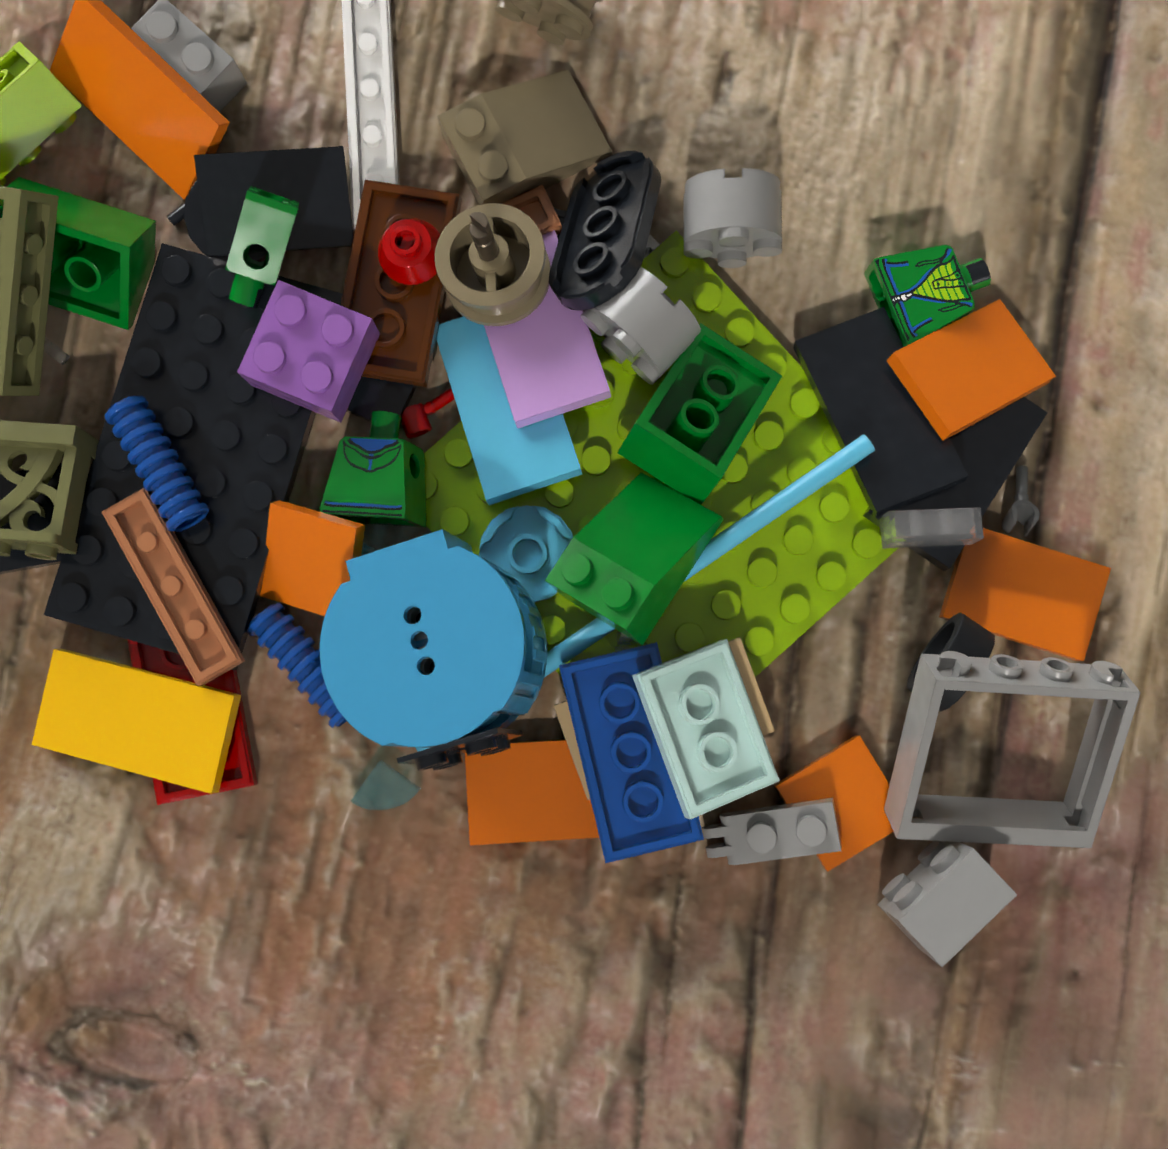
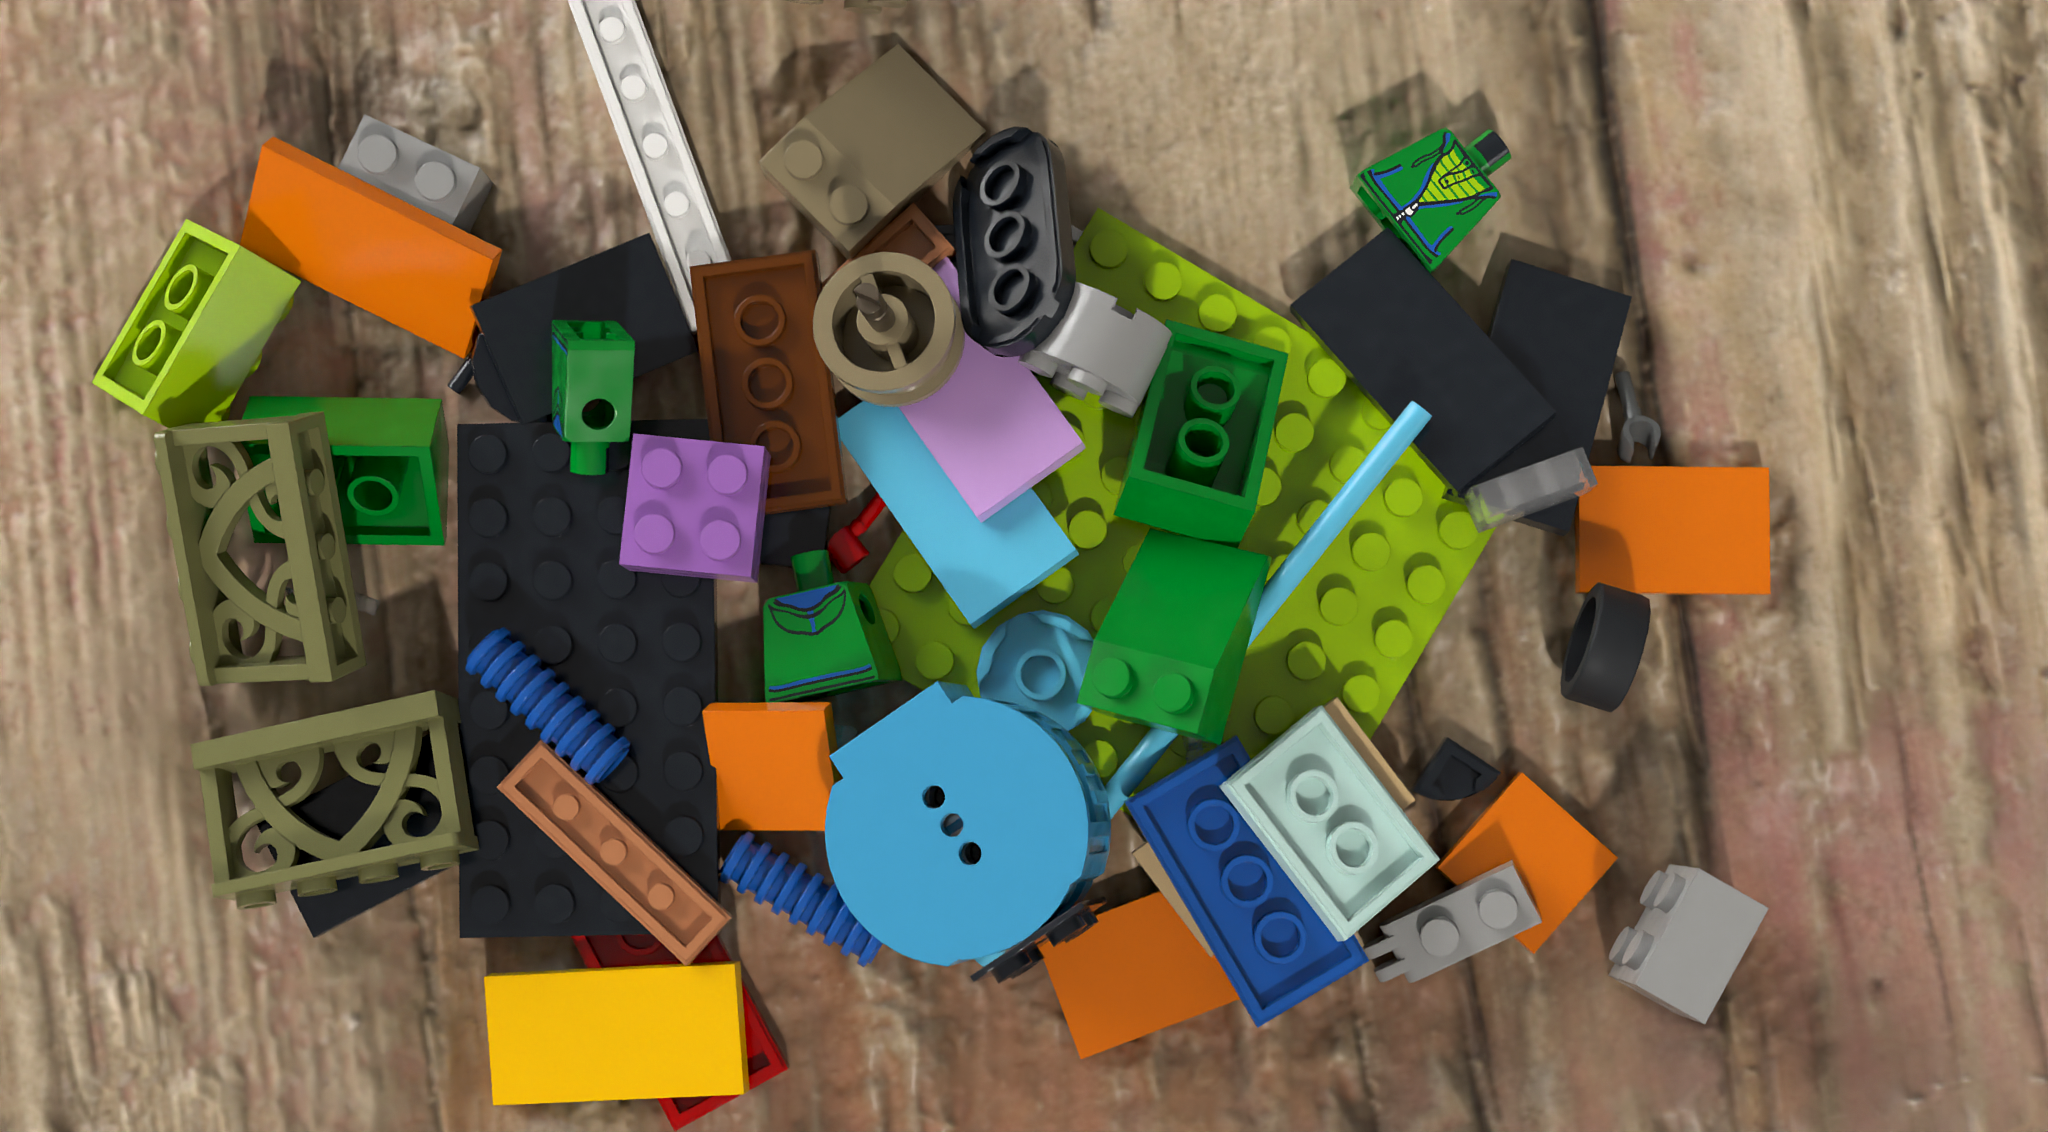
camera: 20 degrees left, 0 degrees up
clear light blue tile [351,760,421,810] -> none
red cone [378,218,440,285] -> none
light grey brick [683,168,782,268] -> none
light grey window [884,651,1141,848] -> none
orange tile [886,299,1056,441] -> none
none -> black tile [1410,737,1501,801]

